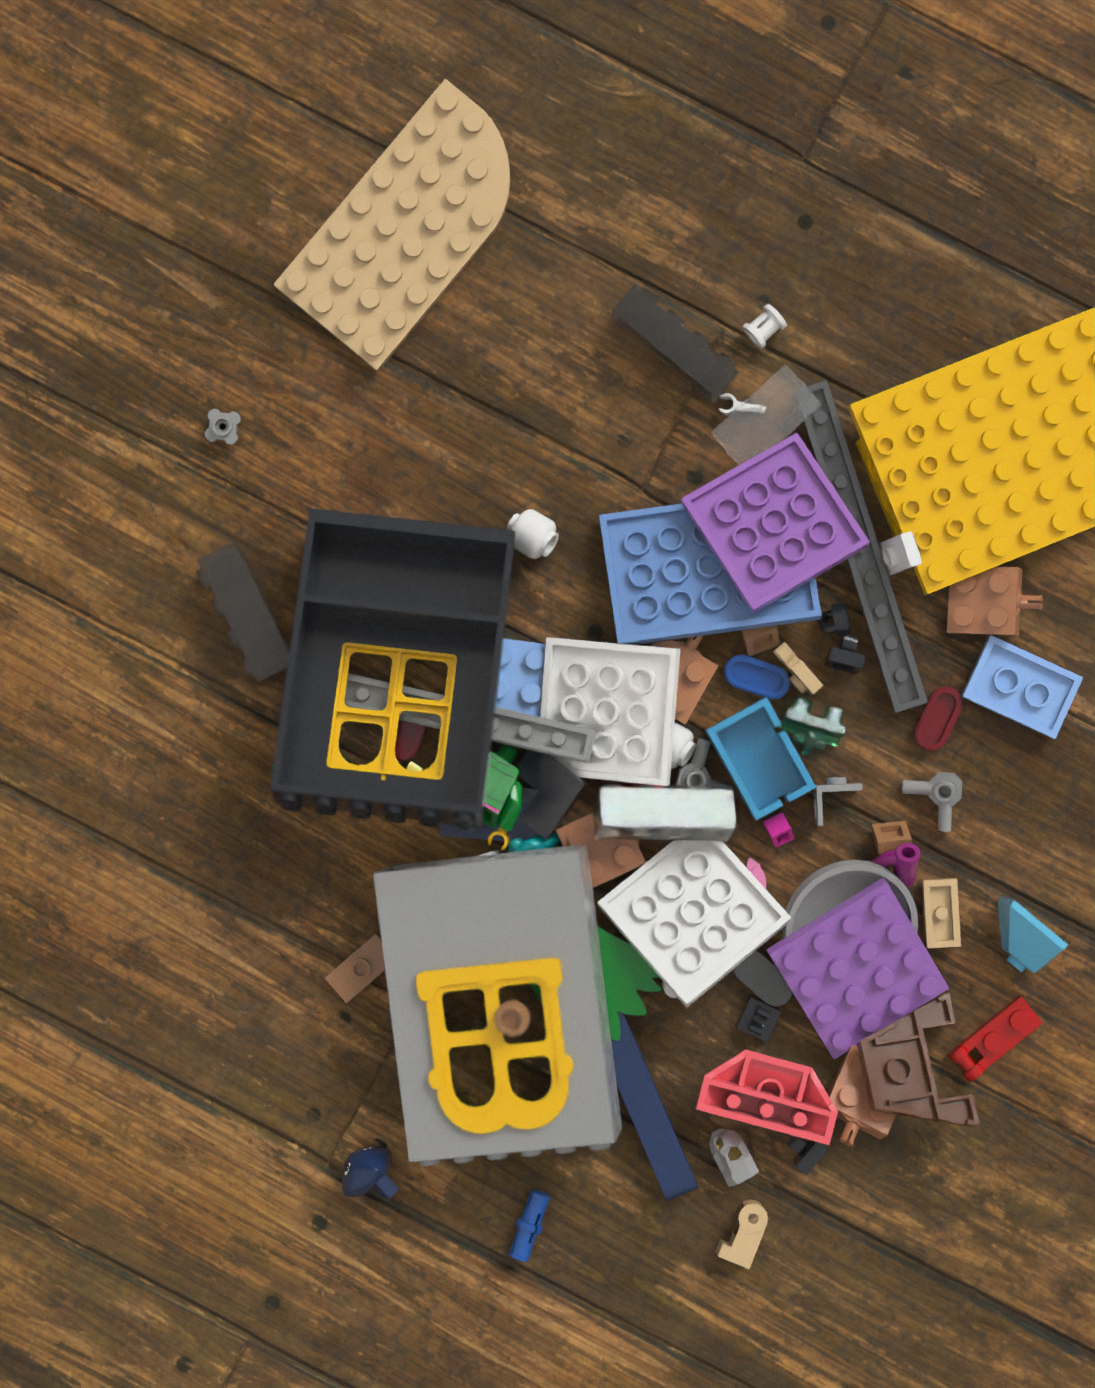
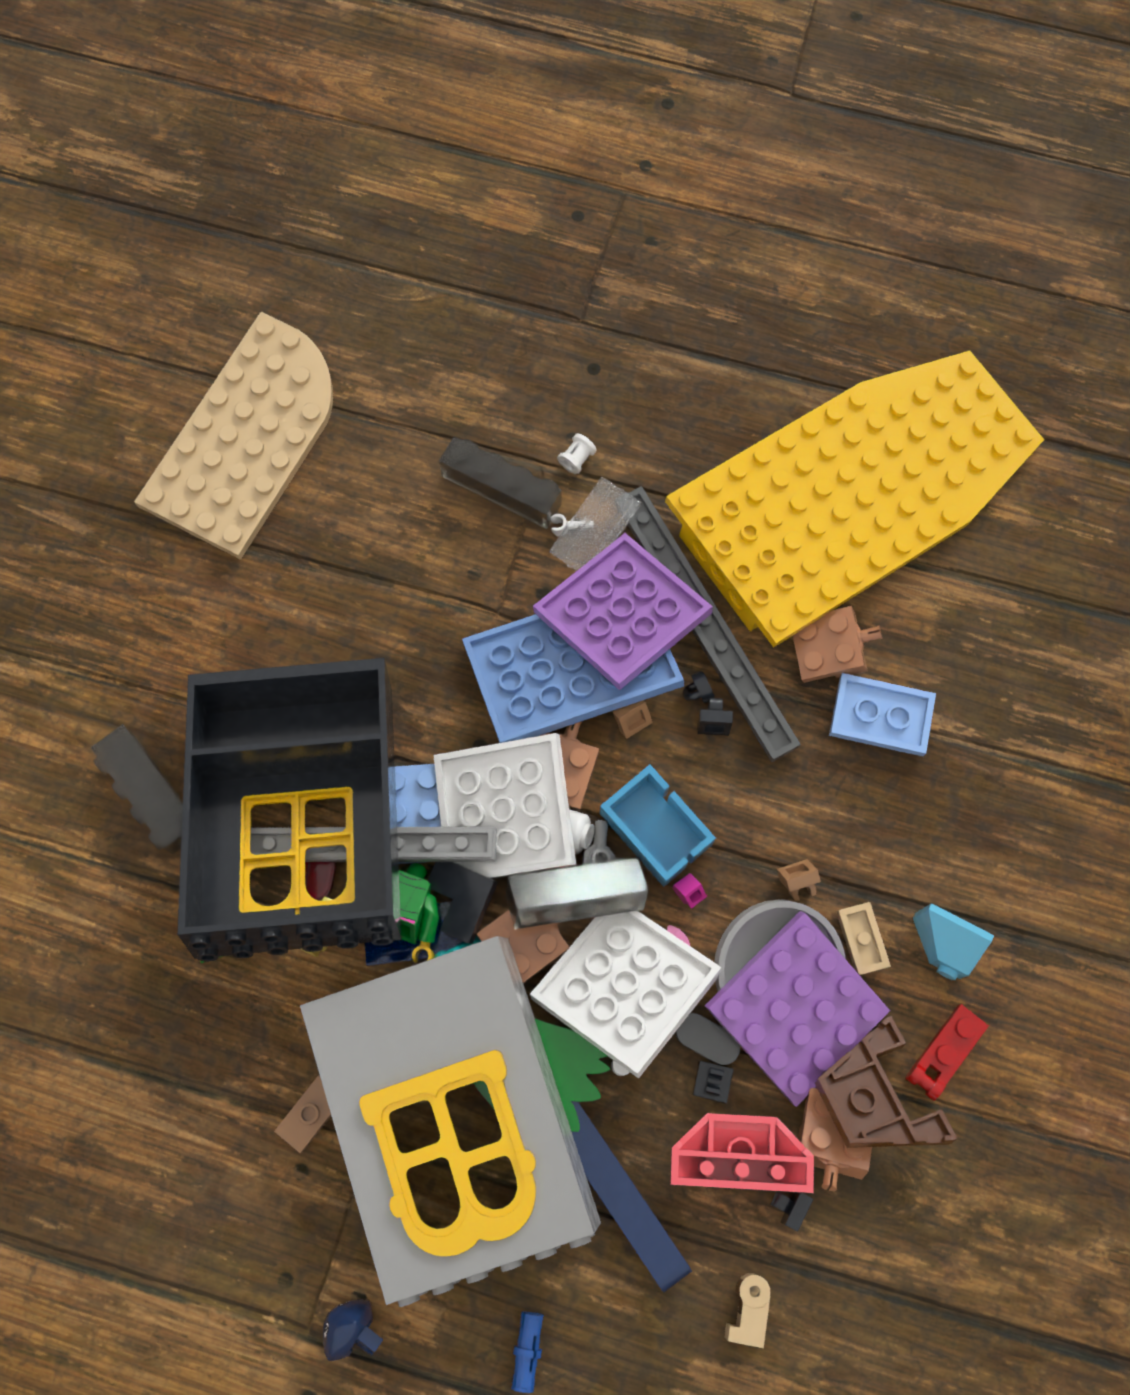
camera: 15 degrees left, 15 degrees down
light grey plate [205,409,241,445] -> none
medium nougat plate [495,1001,530,1036] -> none
white head [507,509,559,559] -> none
light grey rock [709,1127,759,1187] -> none
blue tile [723,655,790,699] -> none
tan plate [773,642,823,695] -> none
clear green hips [779,696,847,756] -> none
light grey bracket [813,777,862,826] -> none
magenta plant [867,843,920,889] -> none
white plate [879,531,922,576] -> none
light grey piece [902,772,962,832] -> none
dark red tile [913,686,963,751] -> none

